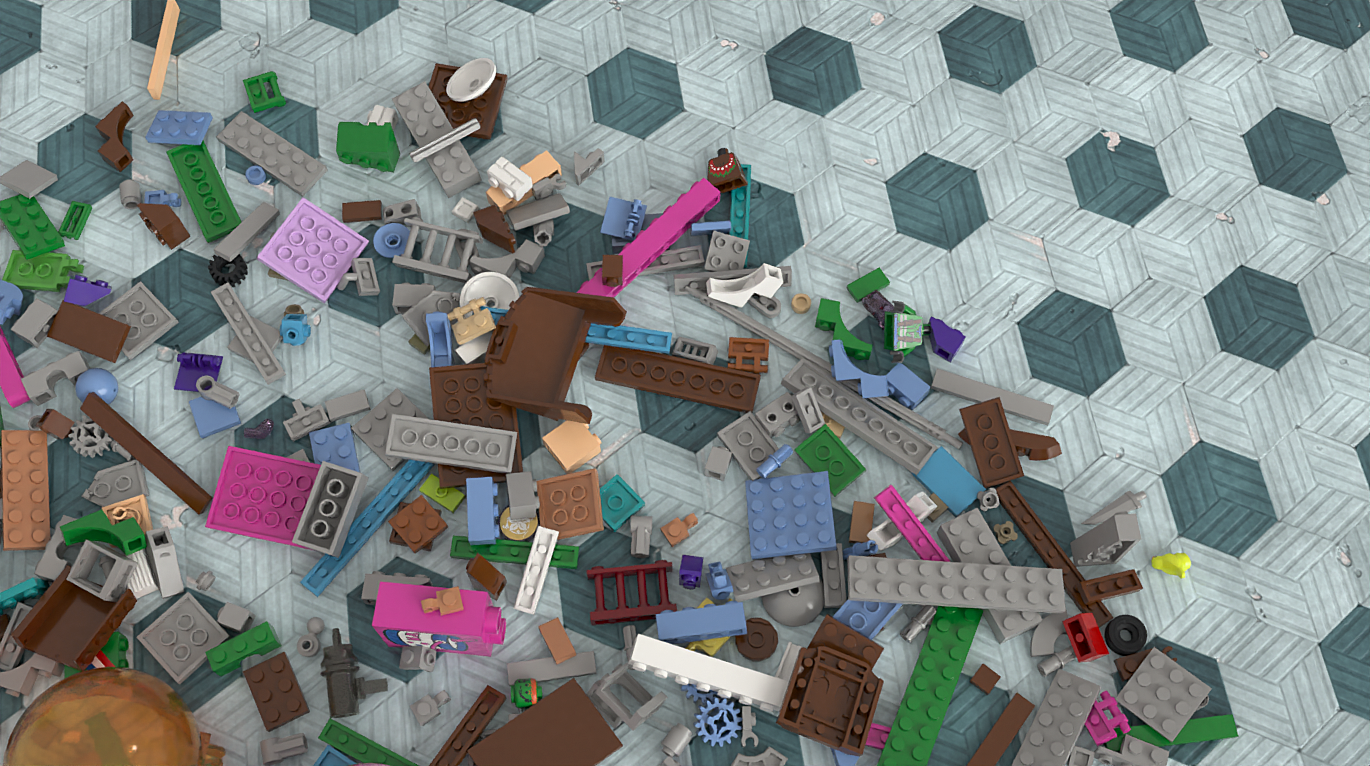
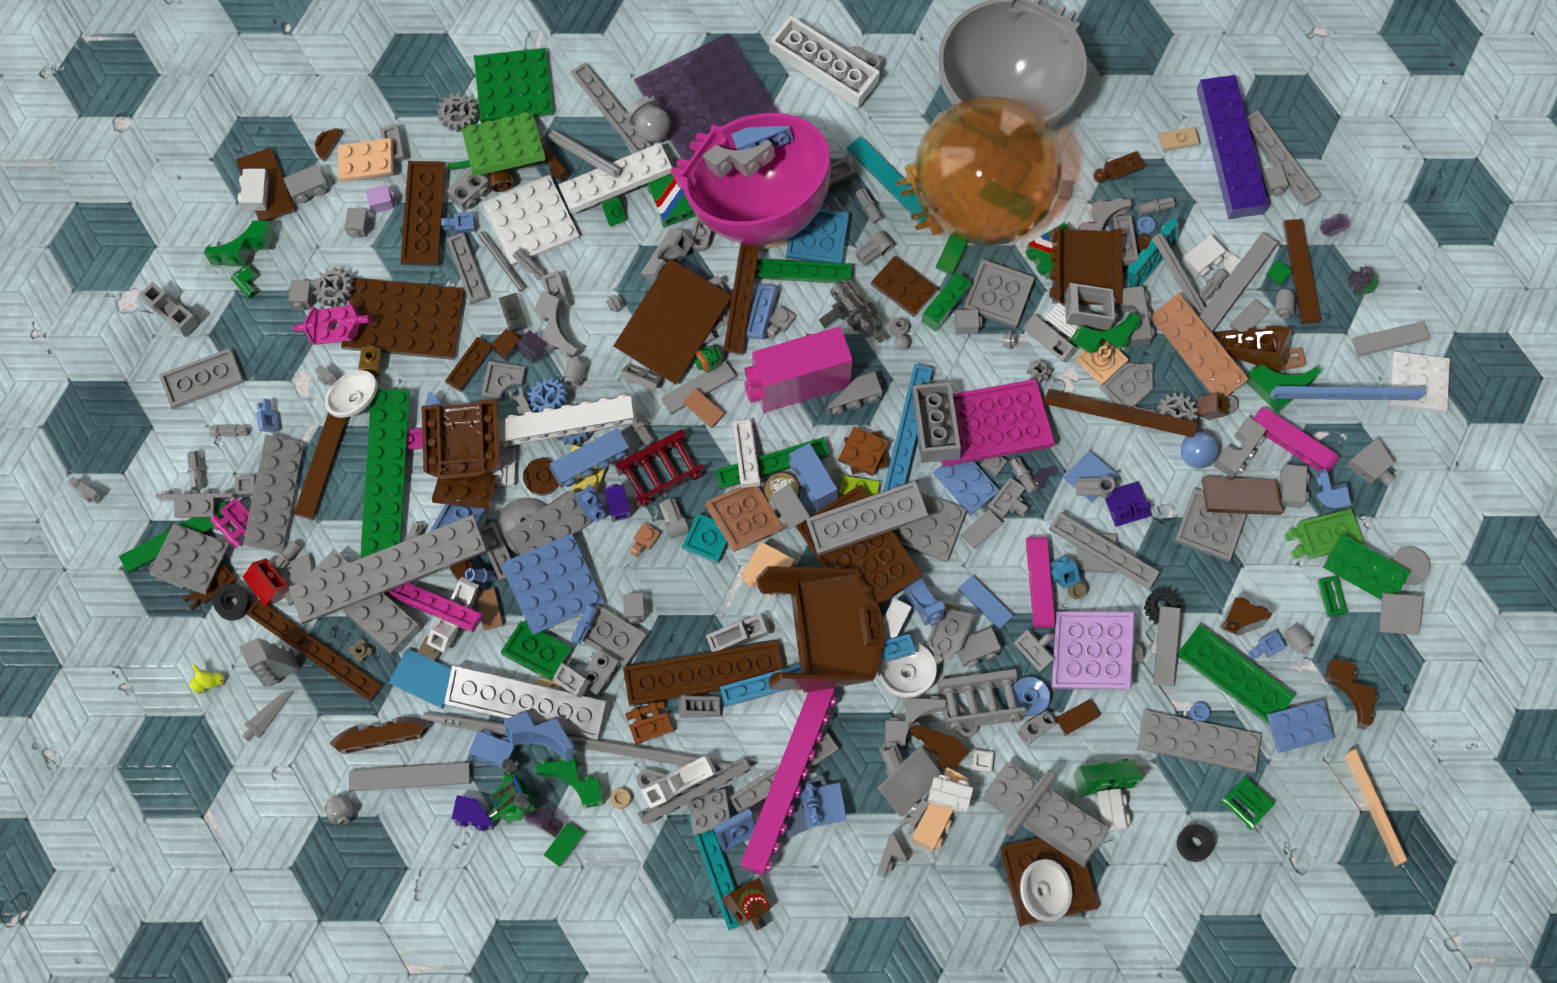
camera: 155 degrees right, 5 degrees up
dark purple slope [64,274,112,307] -> none
nougat plate [421,586,464,616] -> none
tan plate [447,297,496,345] -> none
reddish brown slope [466,553,507,601] -> none
light grey panel [596,661,668,730] -> none
reddish brown brick [602,255,623,287] -> none
reddish brown tile [959,397,1024,488] -> none
reddish brown tile [969,664,1001,695] -> none
light grey plate [977,488,999,511] -> none
reddish brown plate [1076,569,1143,605] -> none
none -> light grey head [324,794,354,826]
none -> light grey slope [706,614,772,652]
none -> medium blue plate [745,285,778,340]
none -> green tile [935,235,967,275]
none -> medium blue tile [958,576,1013,630]
none -> light grey axle [1009,457,1037,493]
none -> dark pink beam [1026,536,1055,629]
none -> light grey gear [1027,359,1051,384]
none -> black tyre [1177,824,1215,862]

